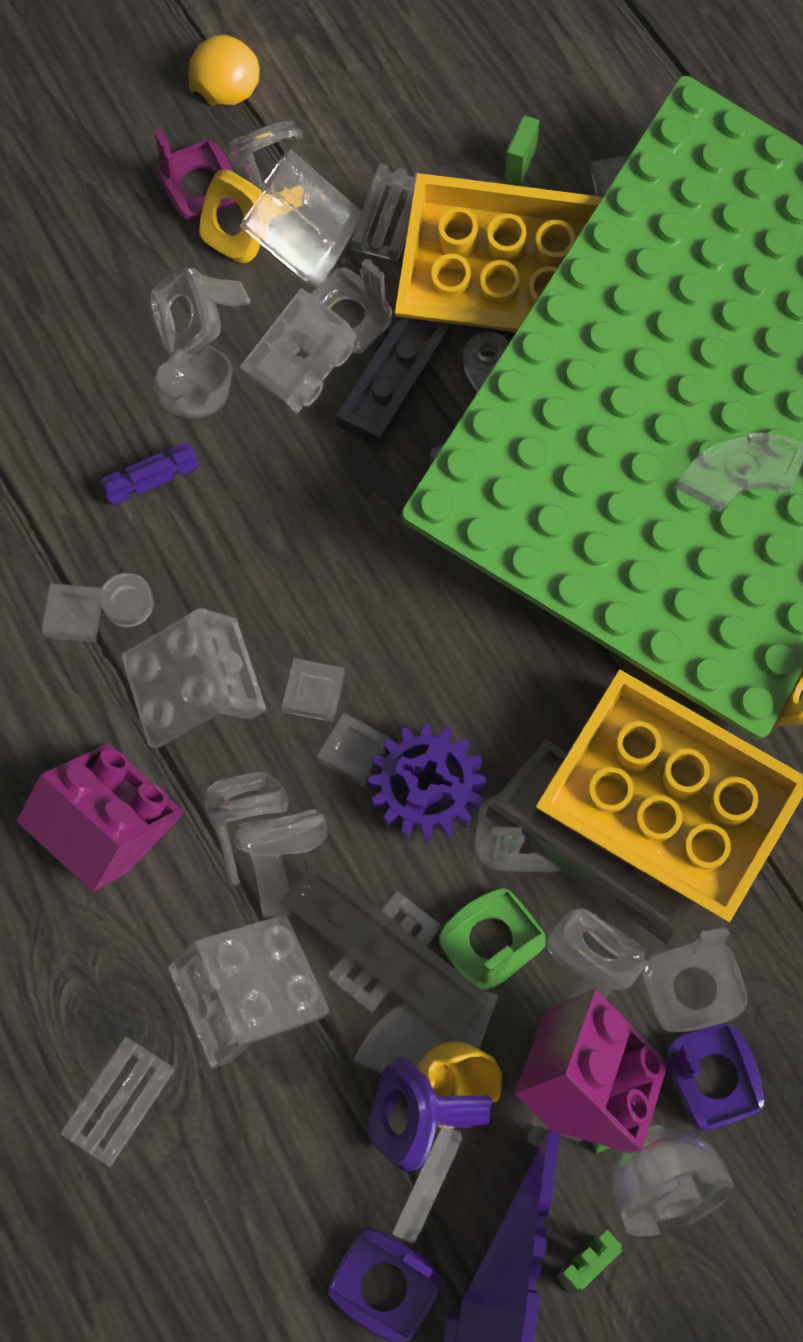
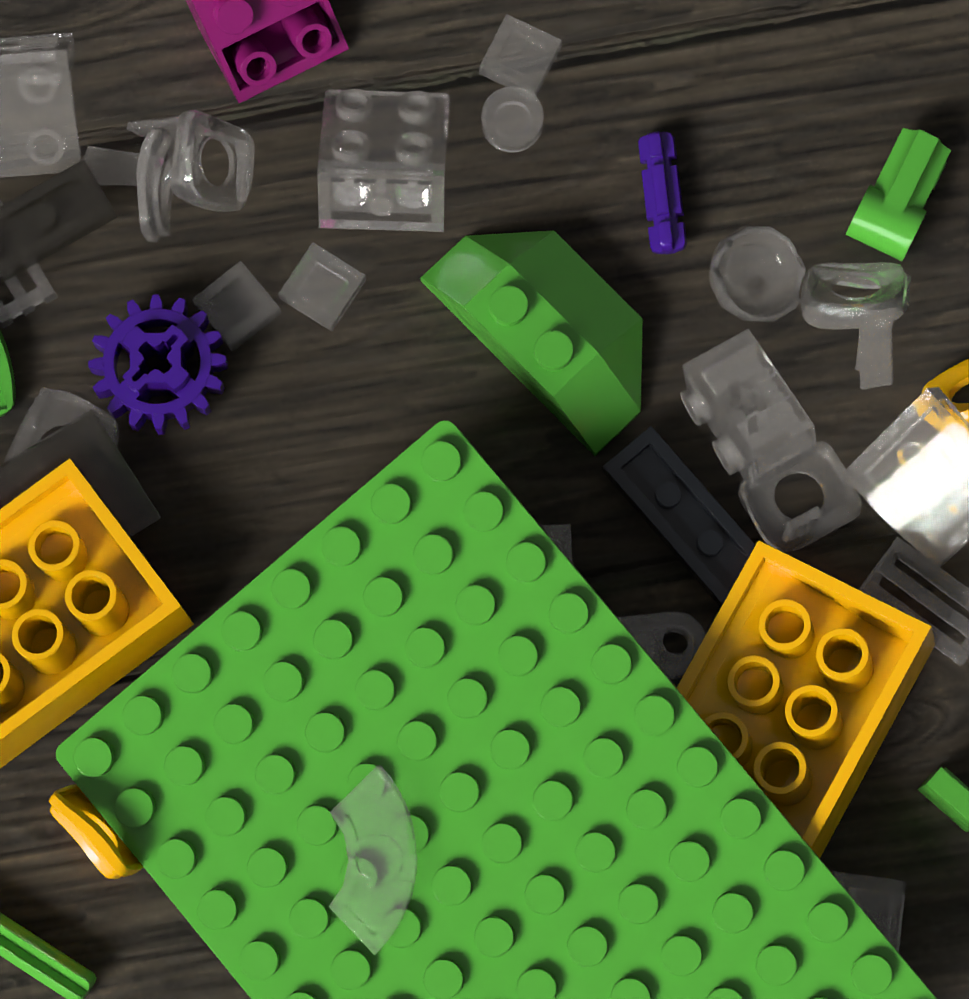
camera: 110 degrees right, 10 degrees up
none -> bright green wedge [420,231,643,457]
none -> bright green piece [845,128,951,262]

